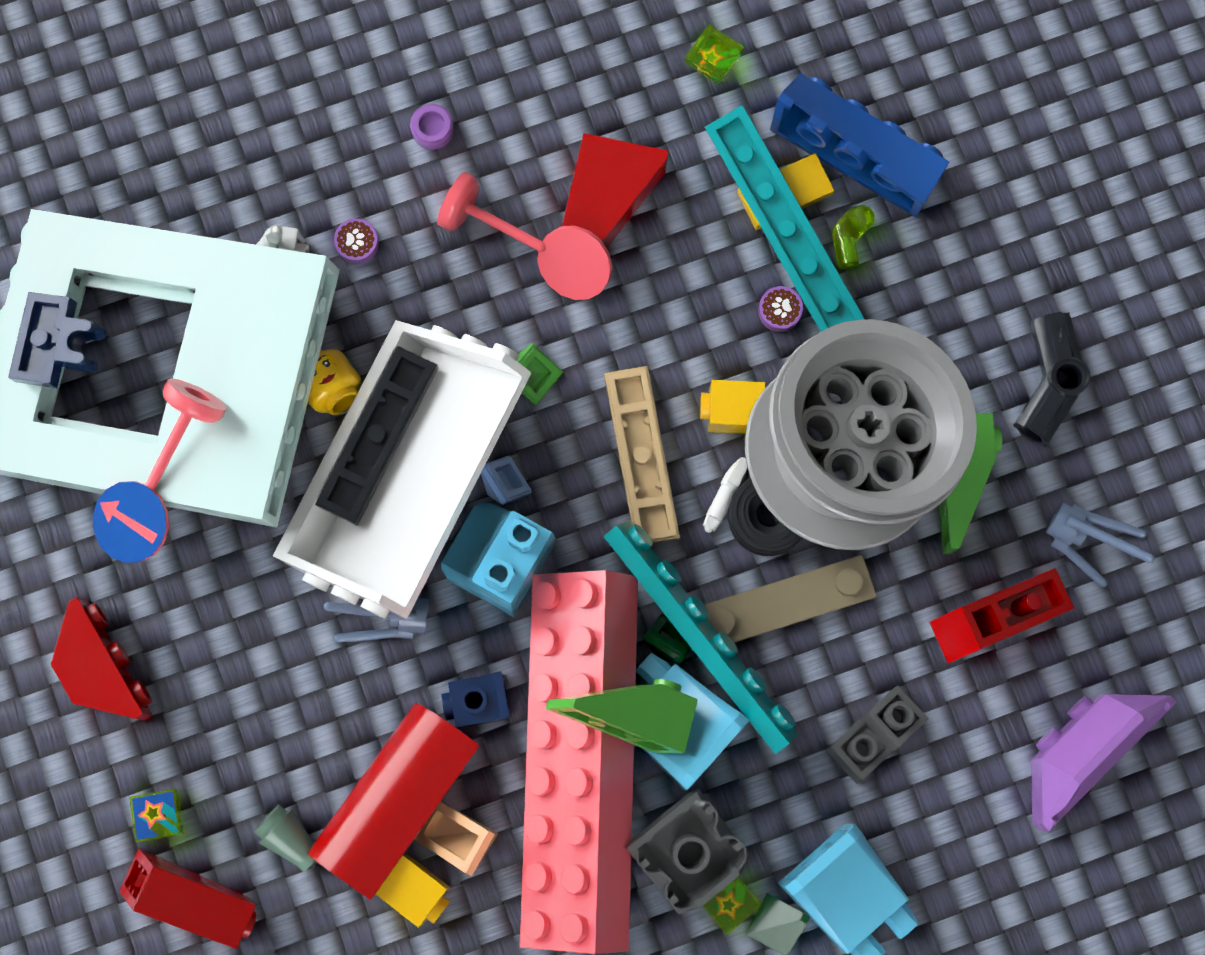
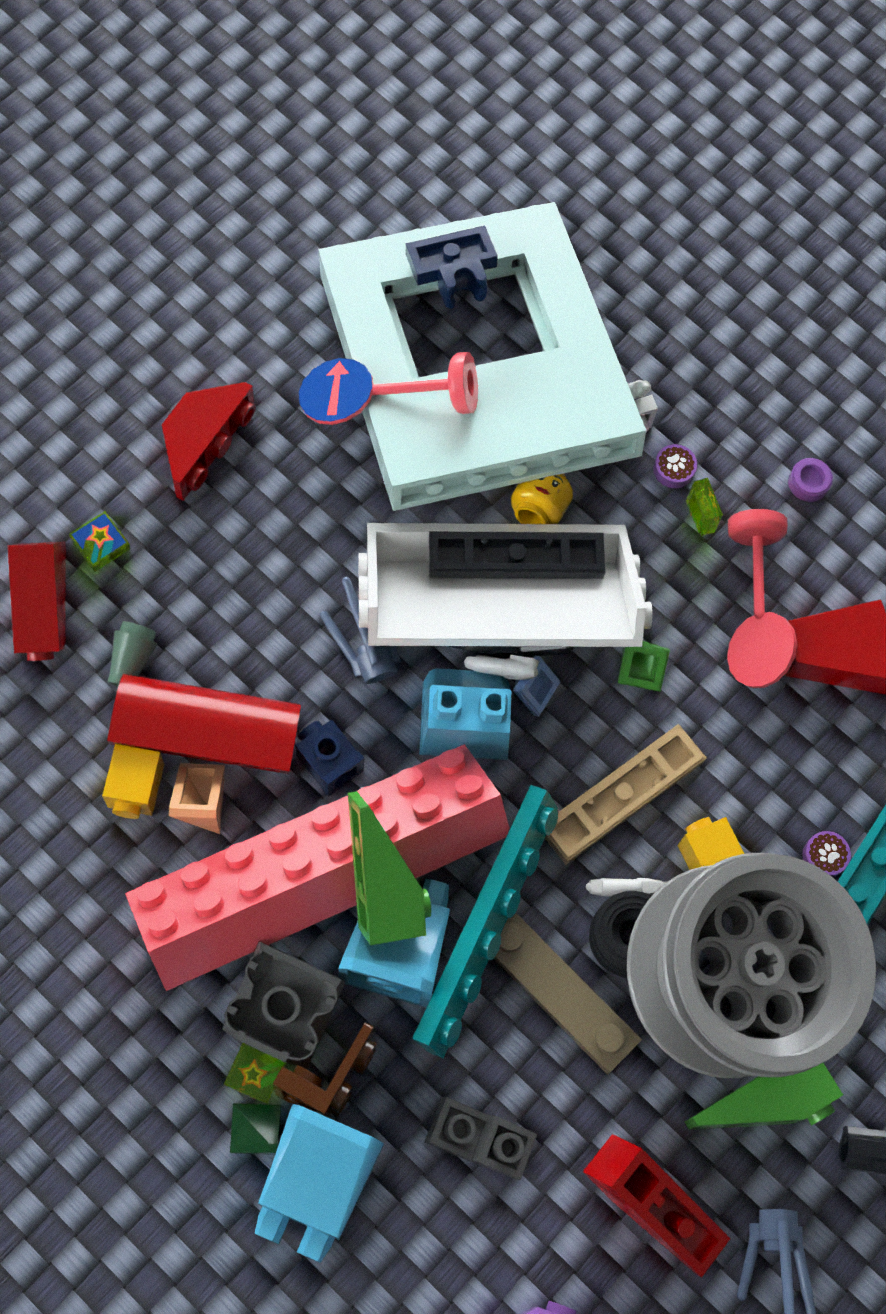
camera: 55 degrees right, 10 degrees down
dark green slope [644,613,692,664] -> none
none -> reddish brown bracket [273,1022,377,1118]
none -> white piece [464,655,539,680]
none -> clear neon green tile [686,478,723,536]

